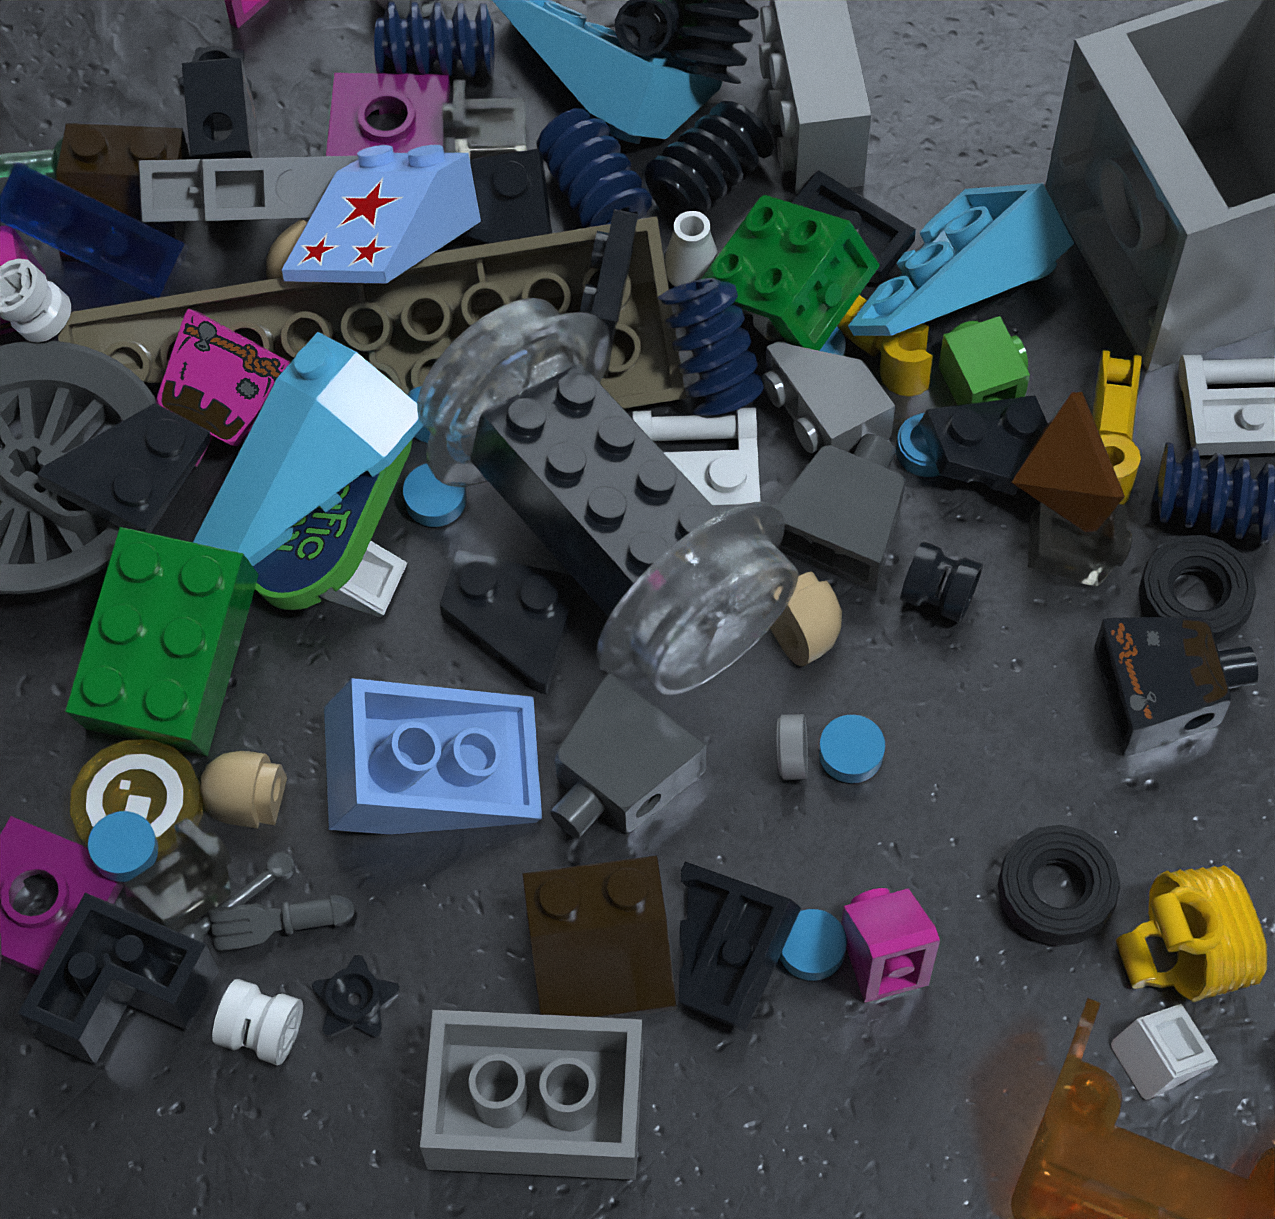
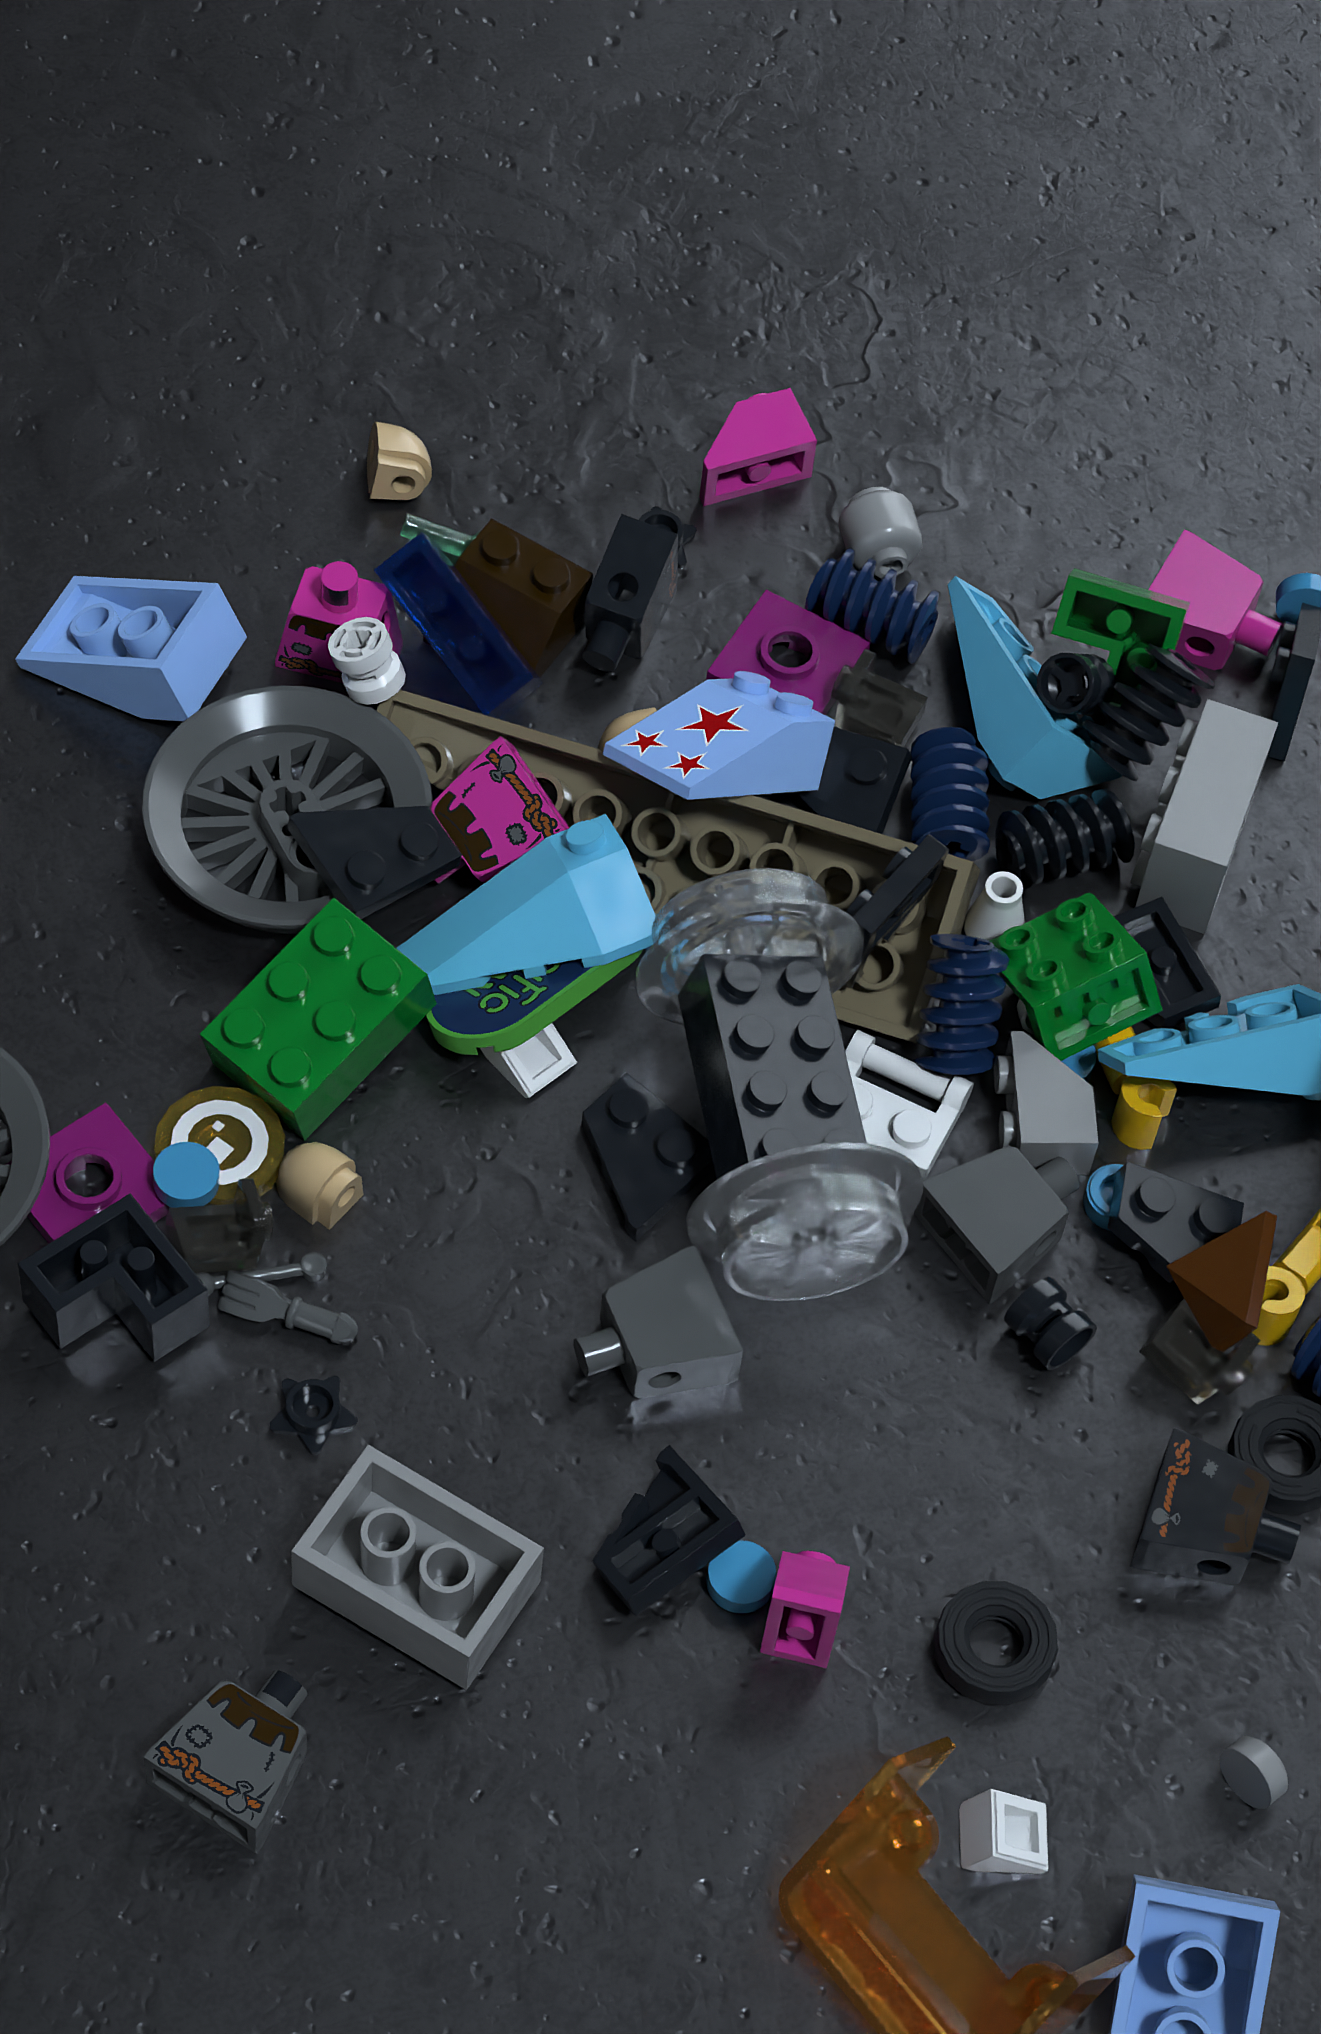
camera: 20 degrees right, 5 degrees down
light grey slope [138,156,358,222] -> none
white wheel [212,979,303,1065] -> none
light blue slope [324,678,542,835] -> none
dark azure tile [403,462,467,527] -> none
dark brown slope [522,855,677,1018] -> none
tan piece [760,572,842,667] -> none
light grey tile [777,714,808,780] -> none
dark azure tile [819,715,885,783] -> none
bright green brick [938,316,1030,405] -> none
yellow piece [1115,865,1267,1003] -> none

